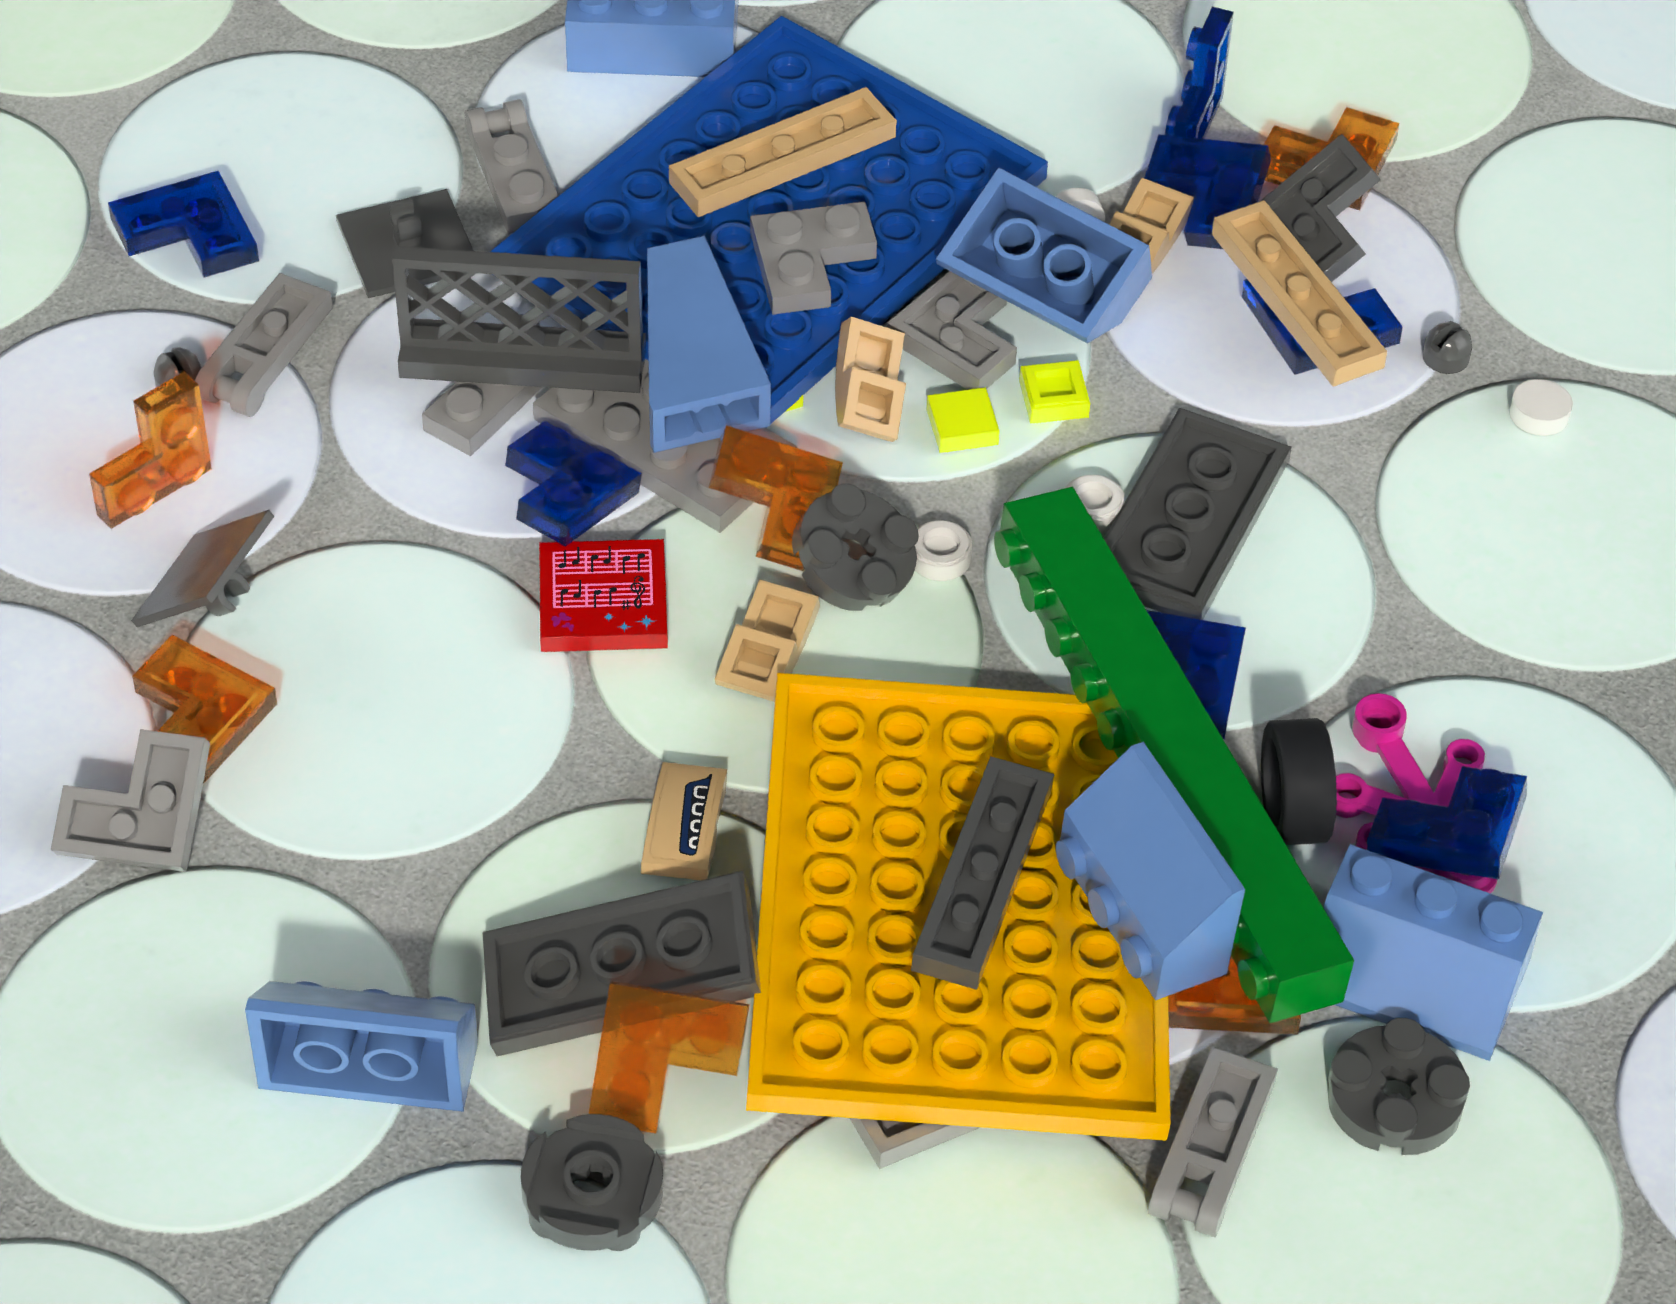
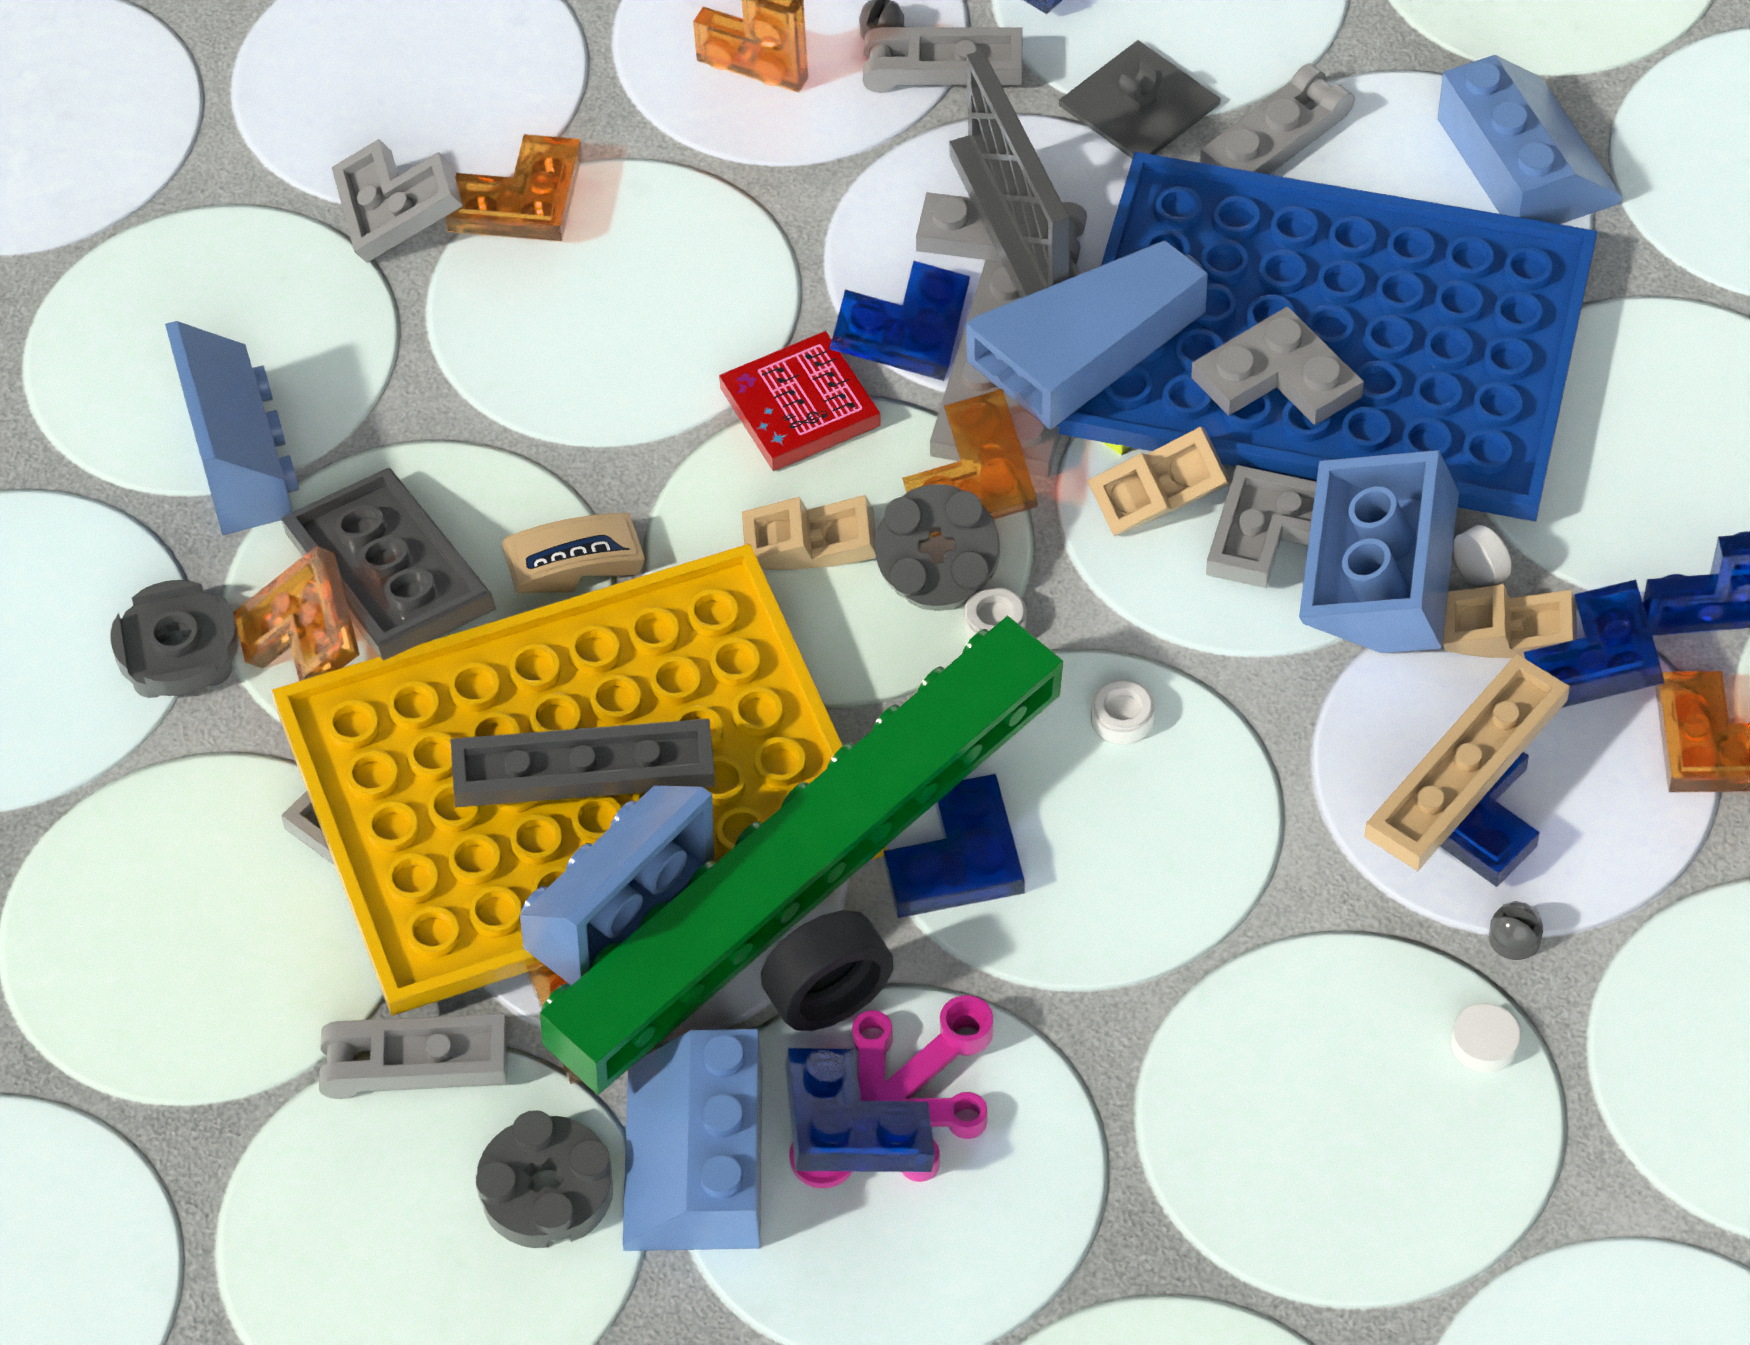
camera: 70 degrees right, 5 degrees up
dark grey piece [131,510,275,627] -> none
tan plate [669,87,897,217] -> none
neon yellow tile [926,387,1000,453] -> none
neon yellow tile [1019,360,1090,424] -> none
dark grey tile [1104,408,1292,626] -> none
dark grey plate [1259,134,1380,283] -> none

